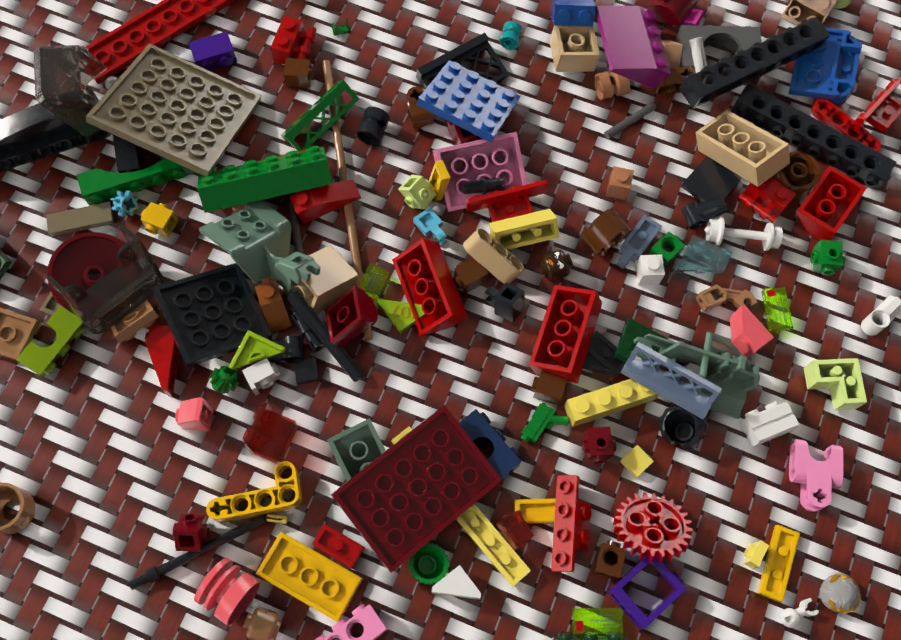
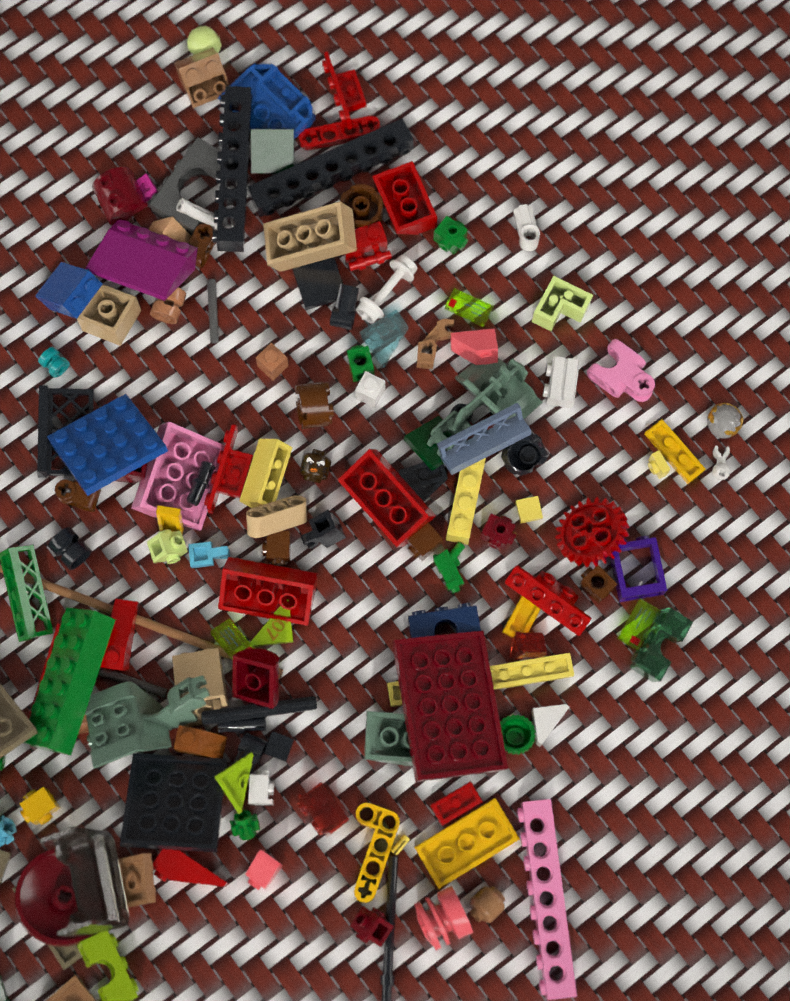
camera: 60 degrees left, 5 degrees up
sand blue hinge [616,215,662,269] -> none
none -> tile [250,129,294,173]

